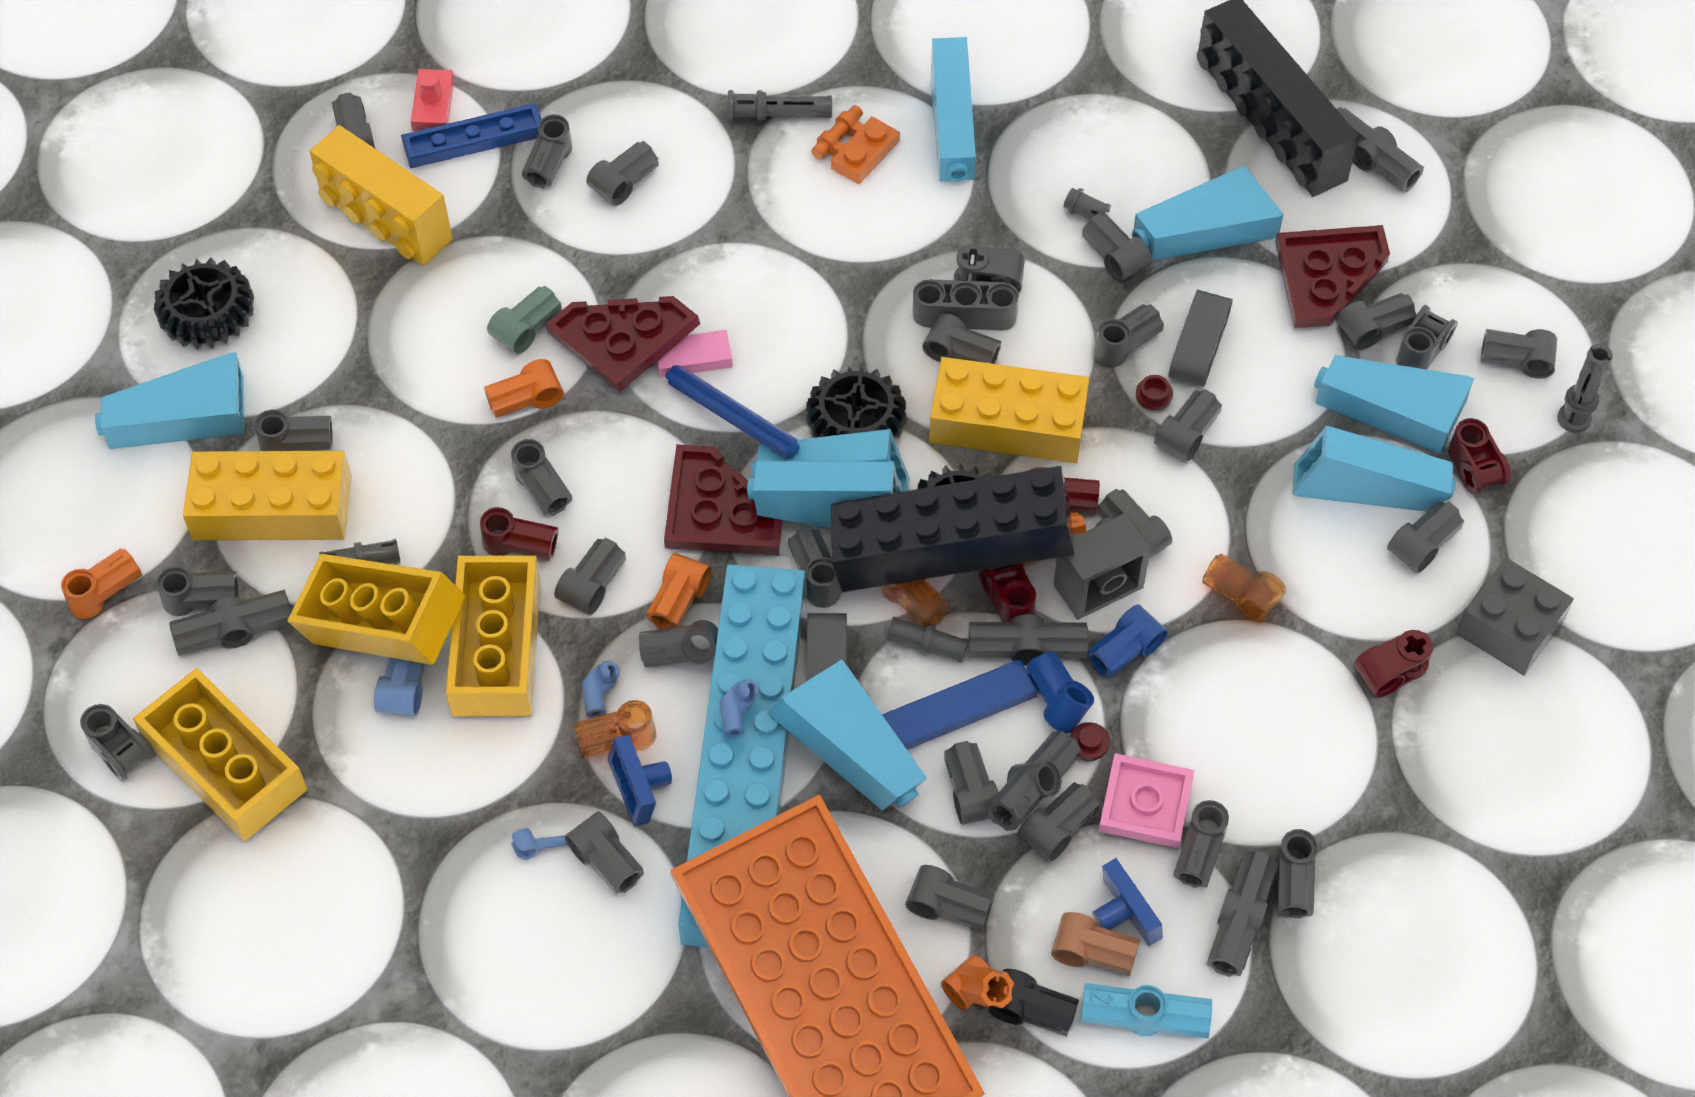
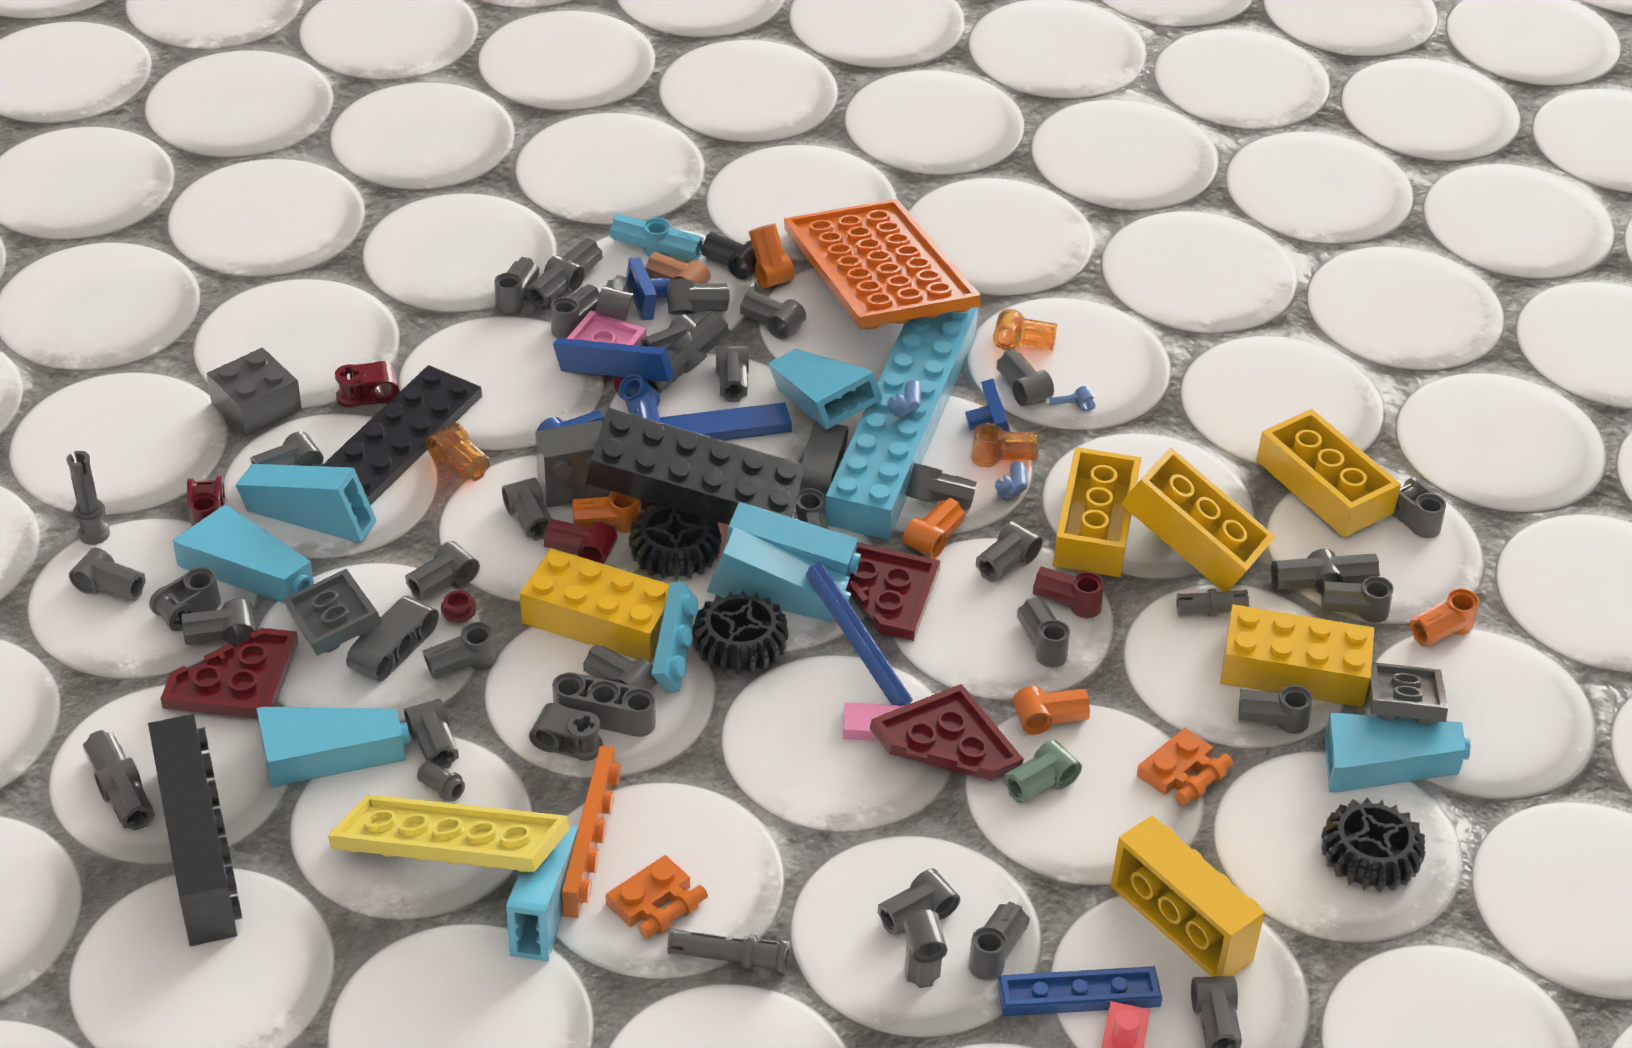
camera: 170 degrees left, 15 degrees down
none -> dark grey plate [283,568,382,656]
none -> black plate [322,365,482,506]
none -> light yellow plate [328,794,570,873]
none -> blue tile [553,338,674,382]
none -> orange plate [562,746,621,918]
none -> dark grey piece [595,275,633,321]
none -> medium azure plate [651,581,698,693]
none -> dark grey piece [667,279,730,315]
none -> dark grey piece [904,910,948,988]
none -> clear orange piece [993,309,1058,351]
none -> orange plate [1137,728,1233,805]
none -> dark grey plate [1368,662,1448,724]

